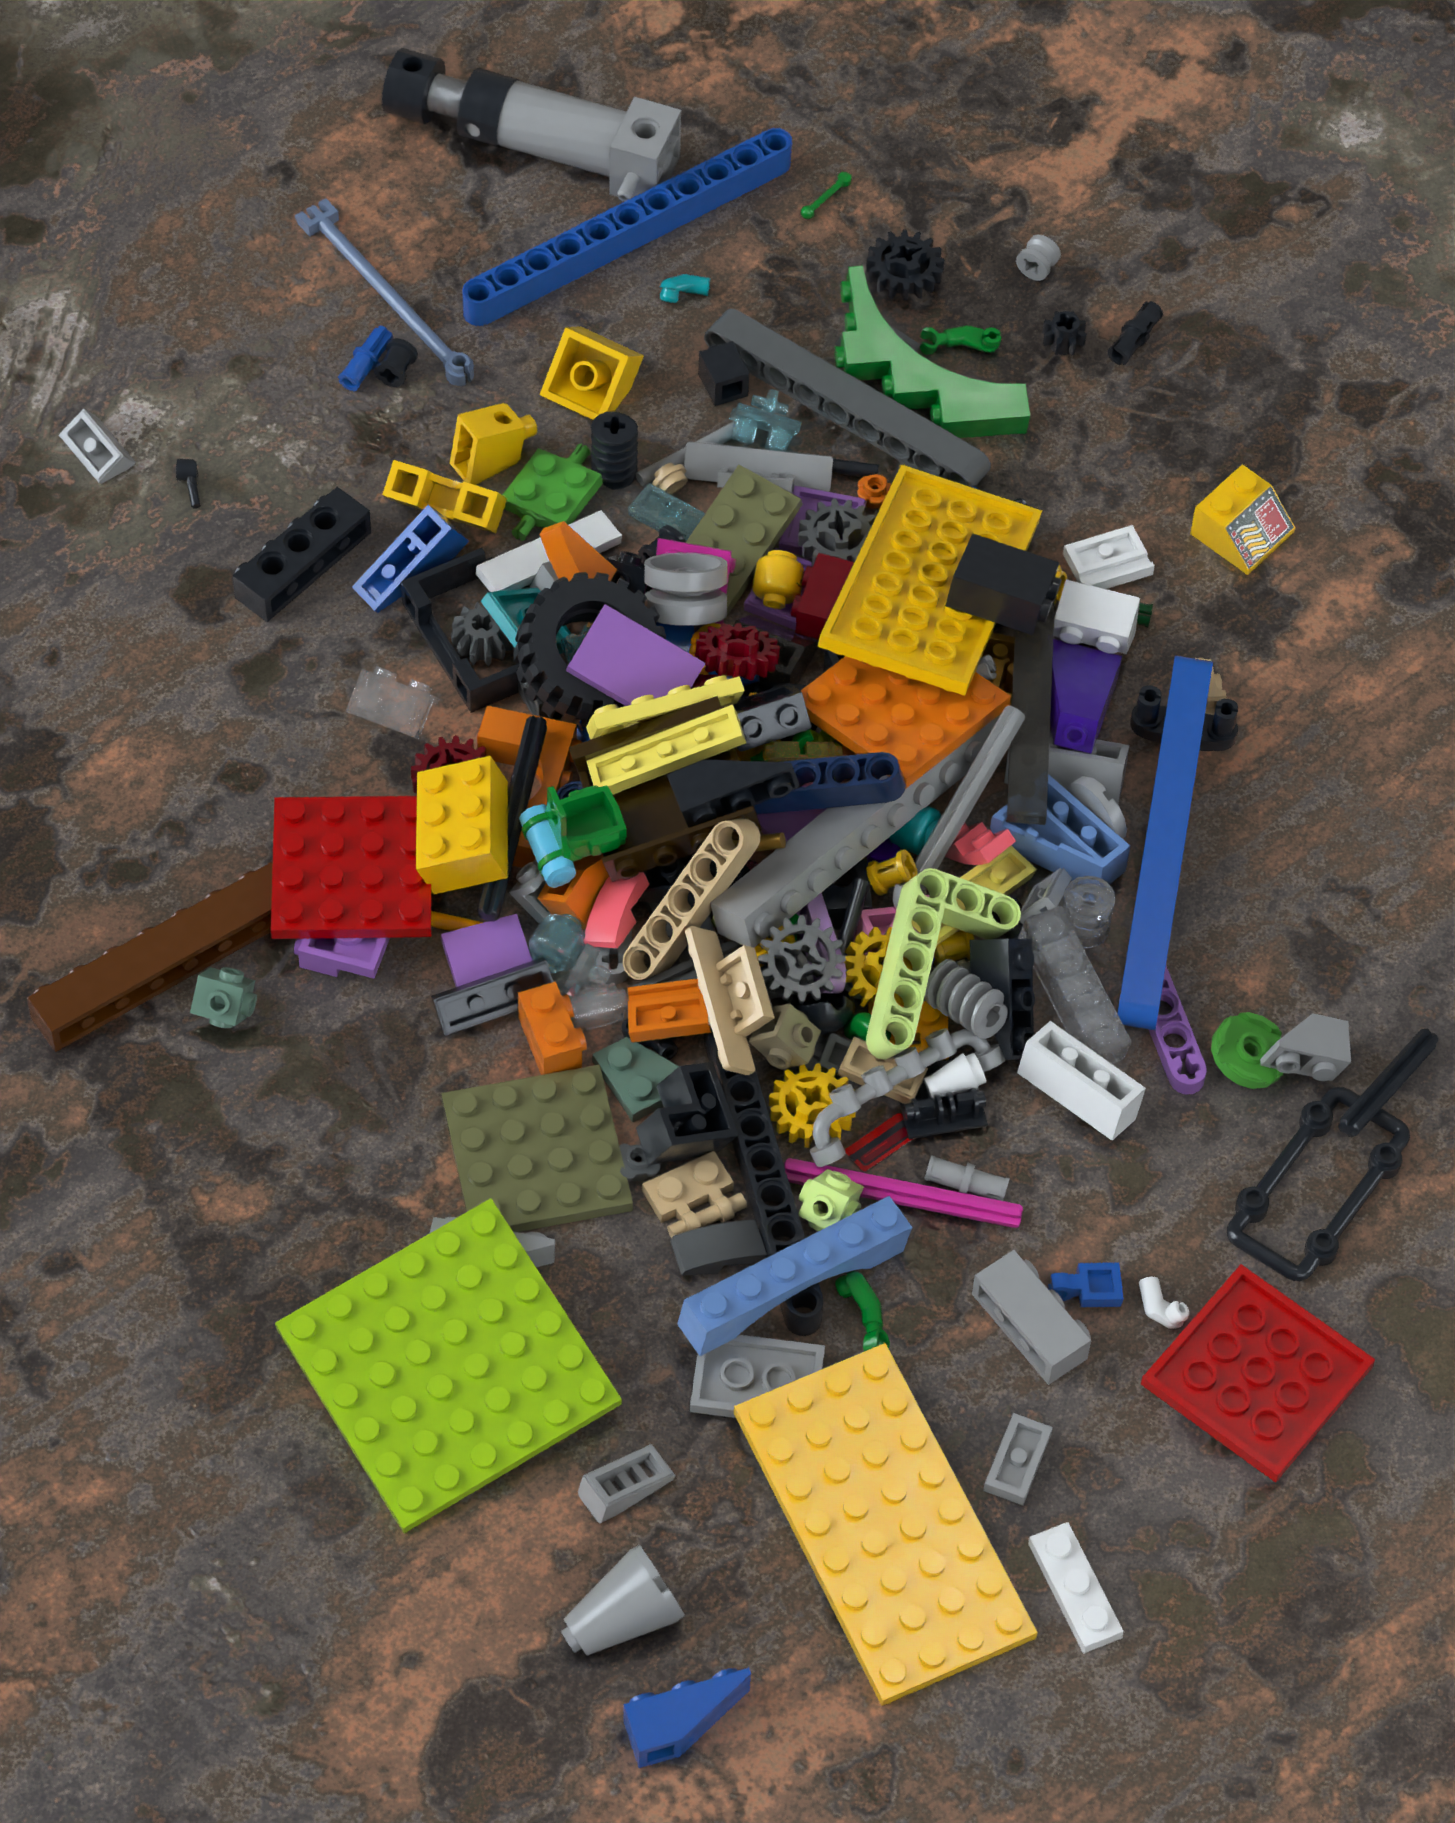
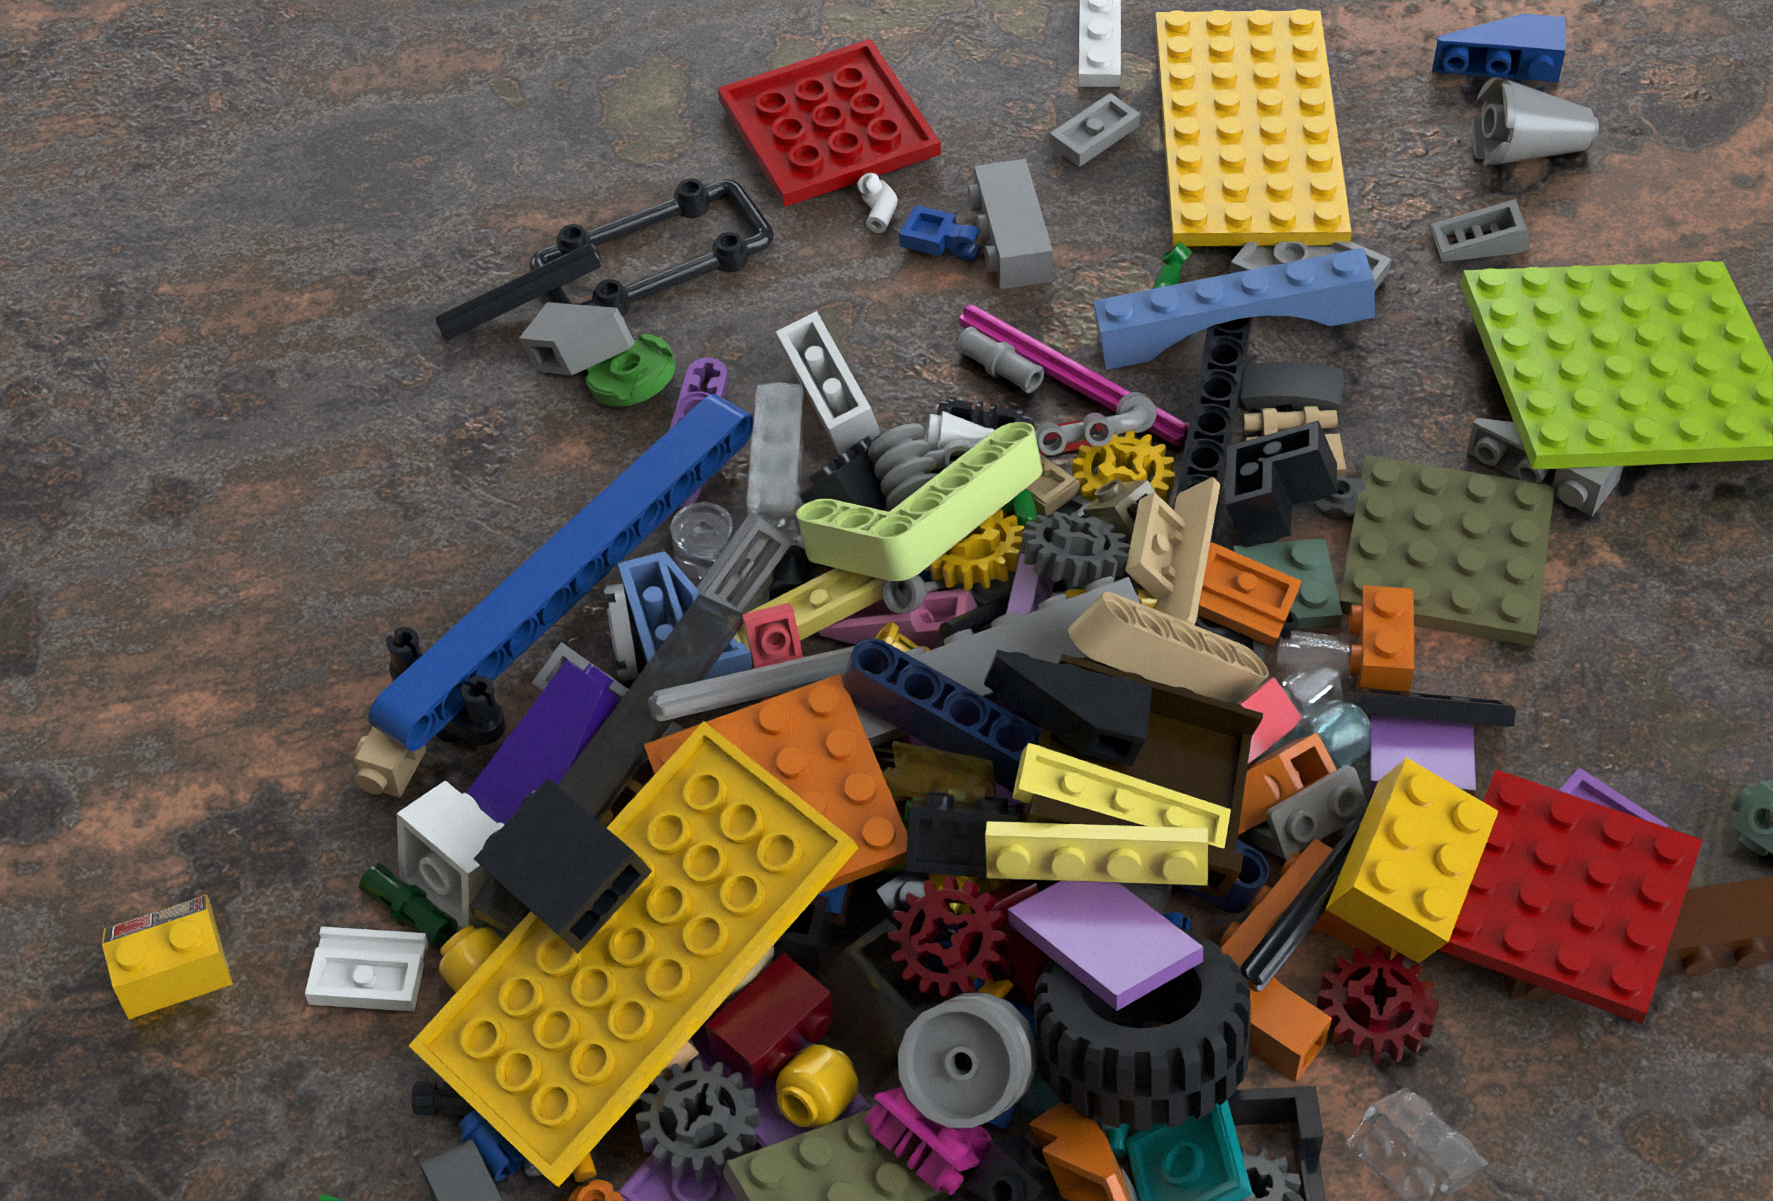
camera: 150 degrees left, 5 degrees down
green piece [519,785,627,888] -> none
yellowish green brick [798,1169,864,1231] -> none

